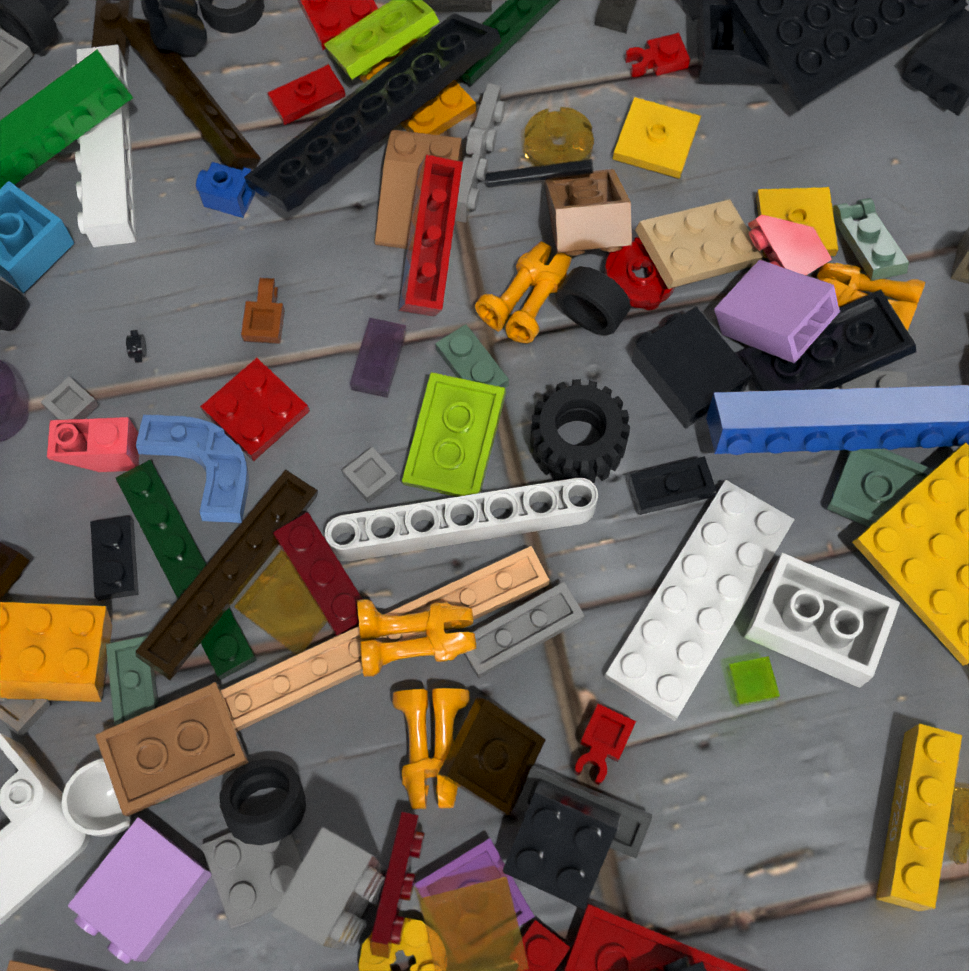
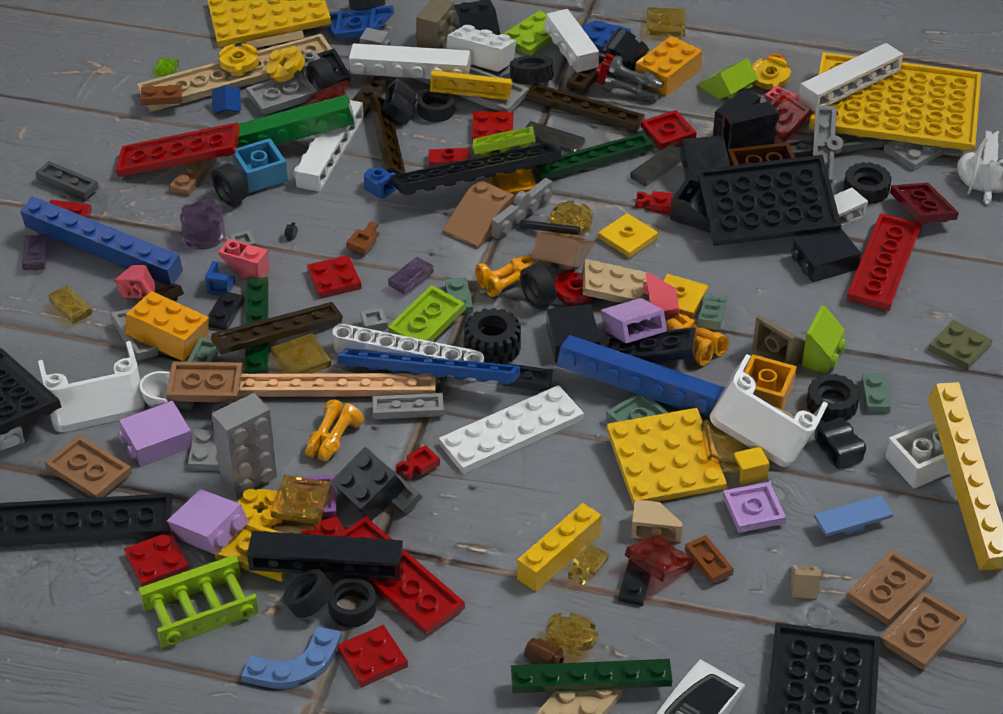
camera: 25 degrees right, 25 degrees down
medium blue plate [136,415,249,523] -> none
dark red plate [273,512,363,637] -> none
light orange piece [357,599,477,677] -> none
dark red plate [370,812,425,958] -> none
red brick [399,155,463,317] -> none
dark brown plate [438,698,546,816] -> none
clear neon green plate [726,656,780,707] -> none
white brick [744,553,900,688] -> none
none -> blue panel [205,261,236,296]
none -> clear red plate [303,80,351,106]
none -> blue plate [337,348,520,384]

